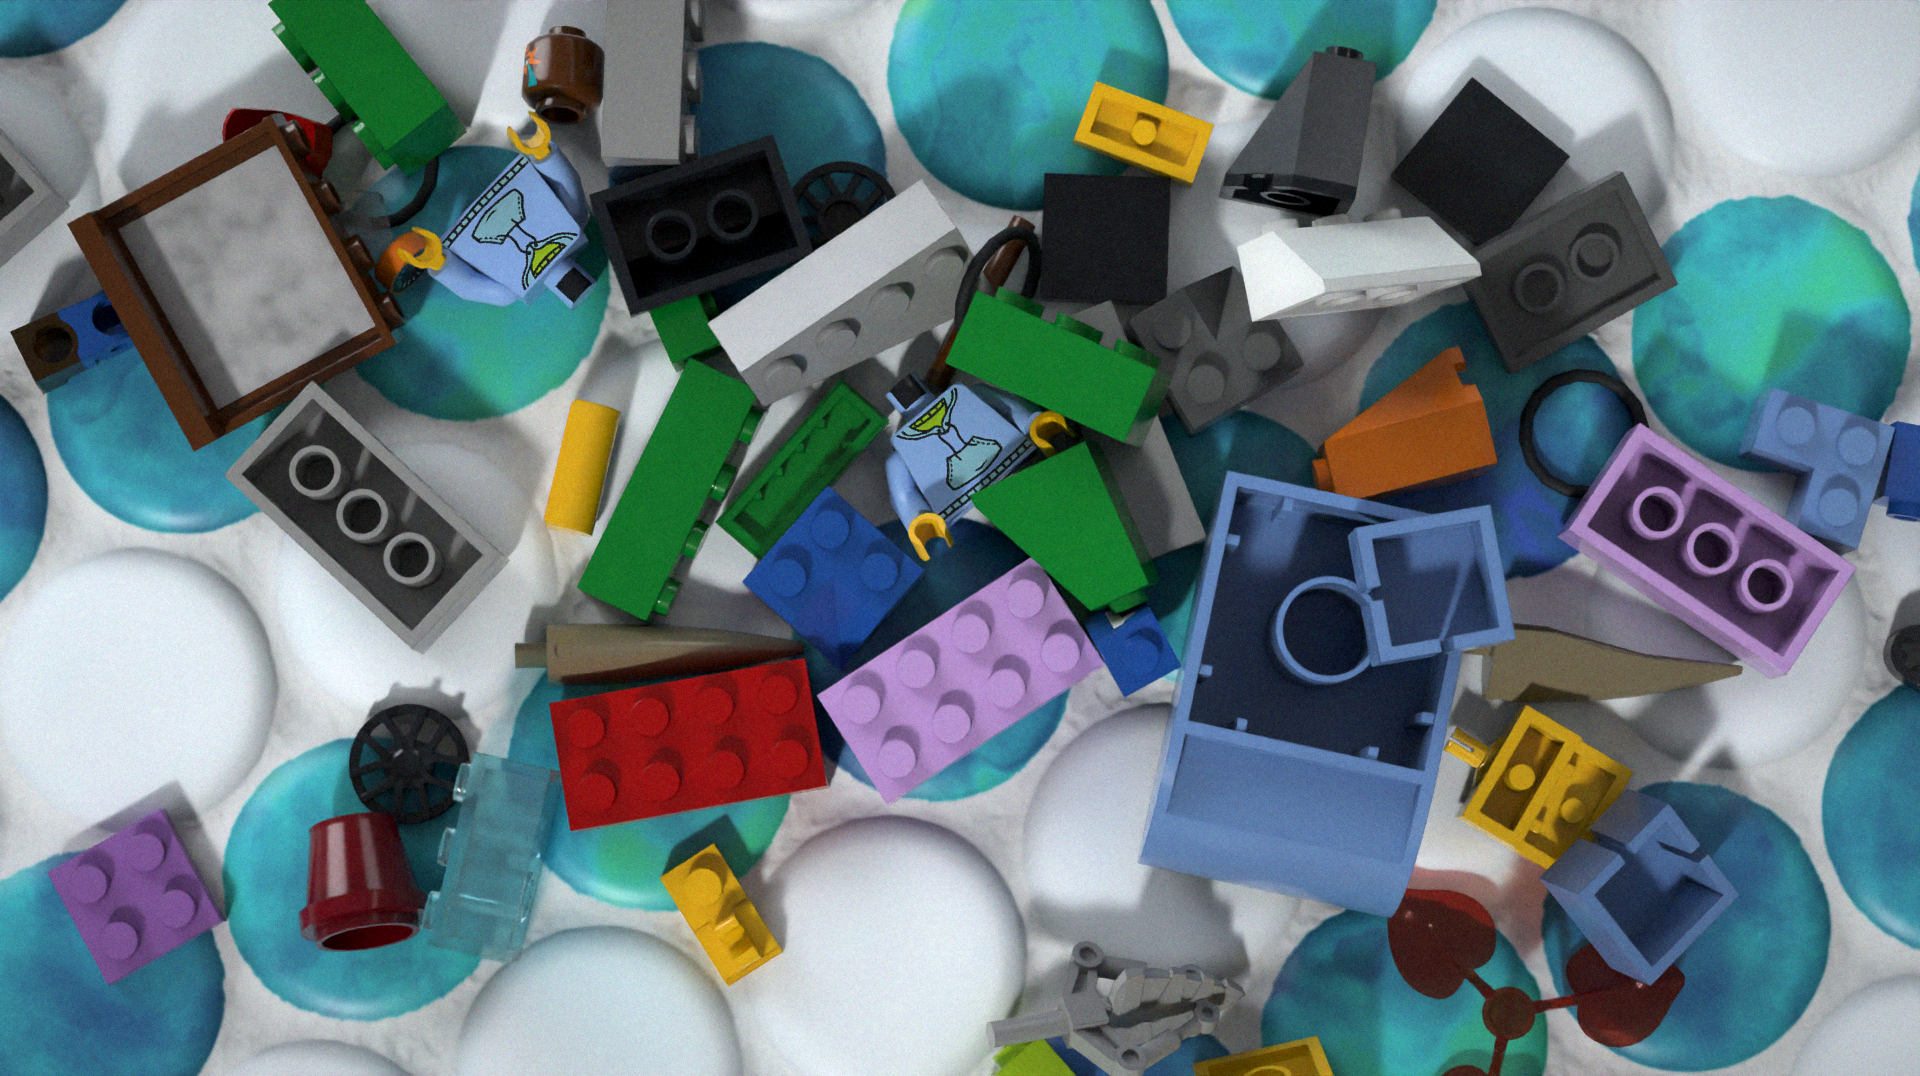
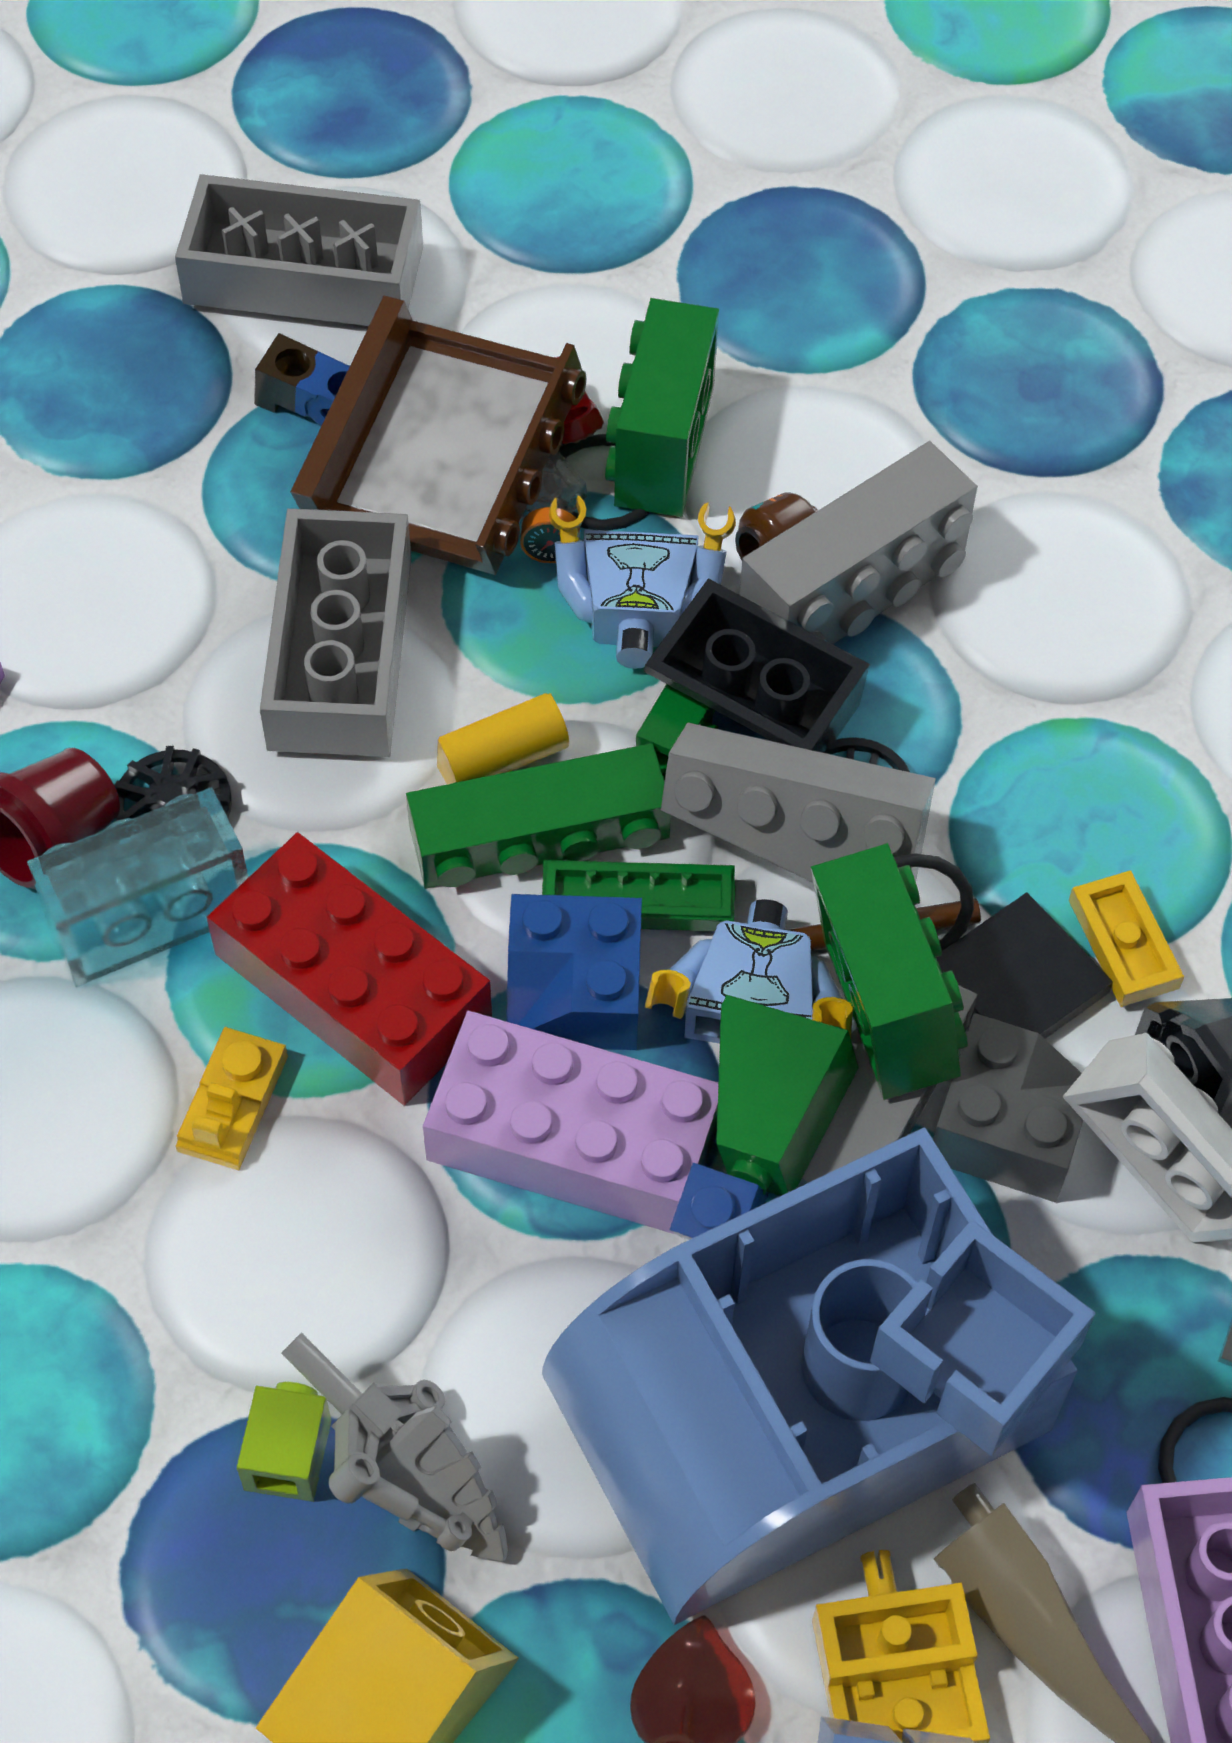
camera: 50 degrees right, 25 degrees down
dark tan piece [515,623,803,687] -> none
orange slope [1311,346,1498,501] -> none

